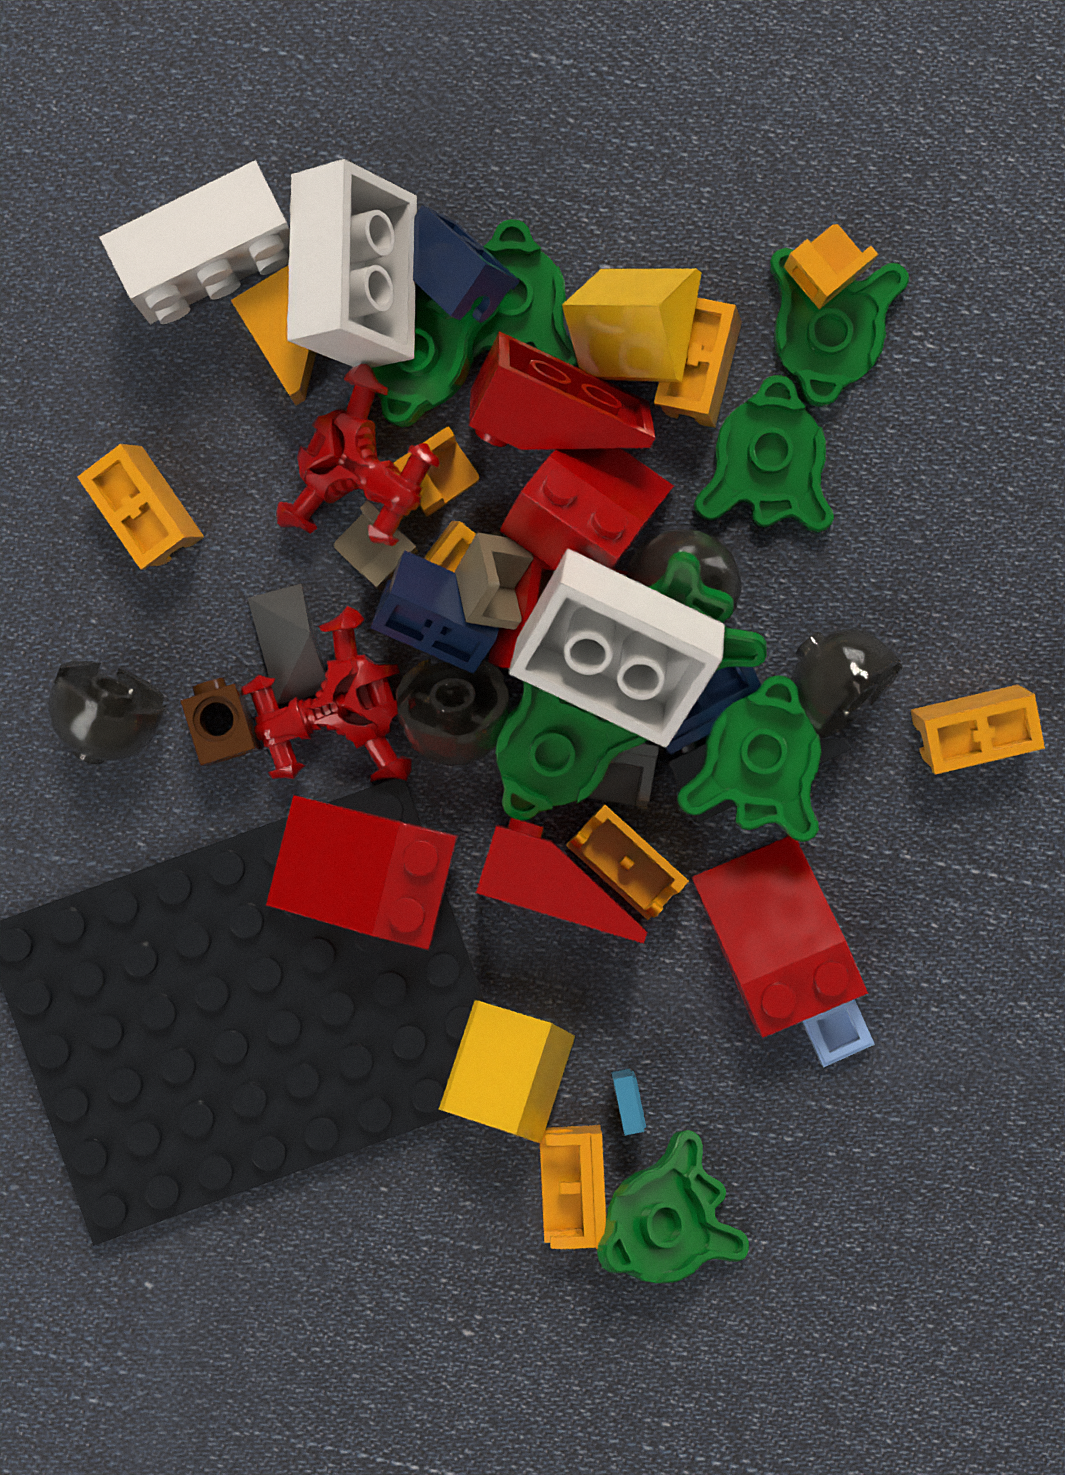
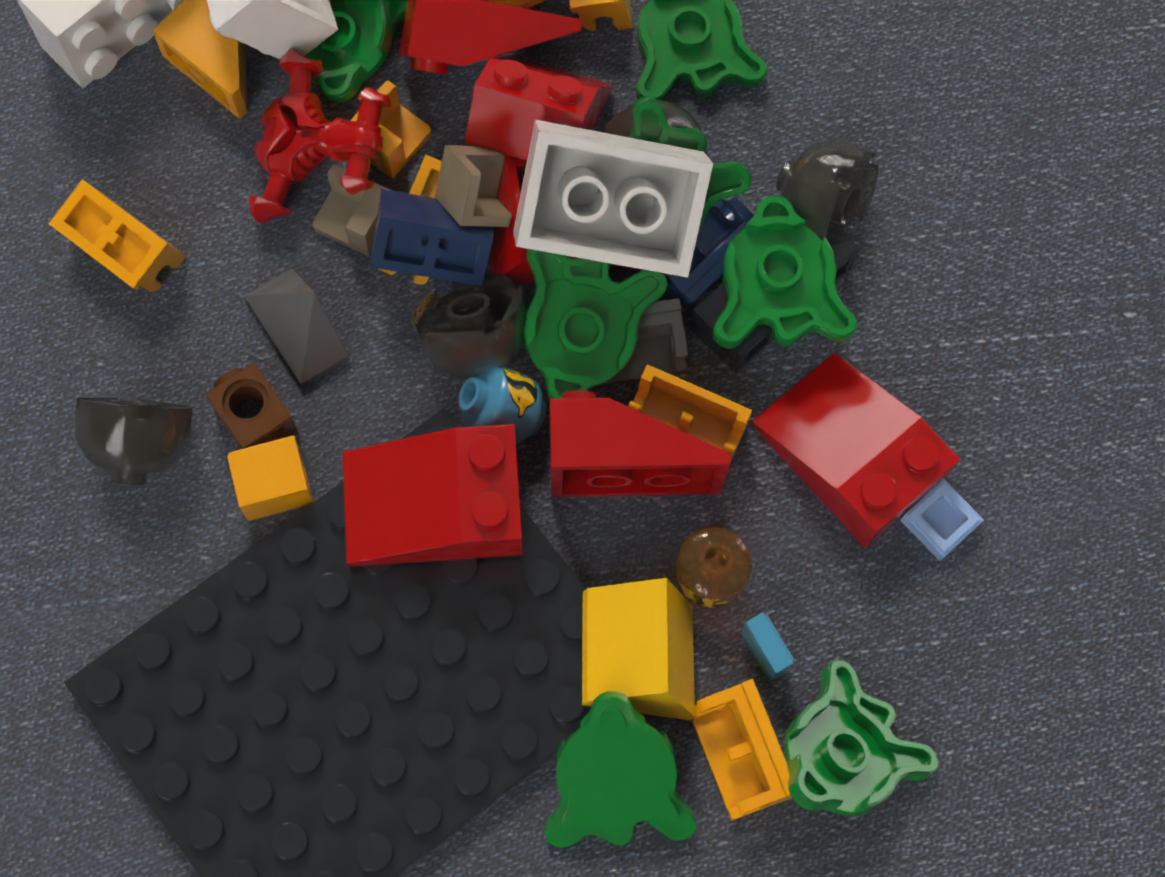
camera: 15 degrees left, 15 degrees down
red piece [241,605,412,782] -> none
light orange hinge [910,684,1045,775] -> none
none -> light orange panel [227,435,314,521]
none -> dark azure head [459,365,546,445]
none -> green tile [545,691,696,848]
none -> clear orange head [674,526,753,608]

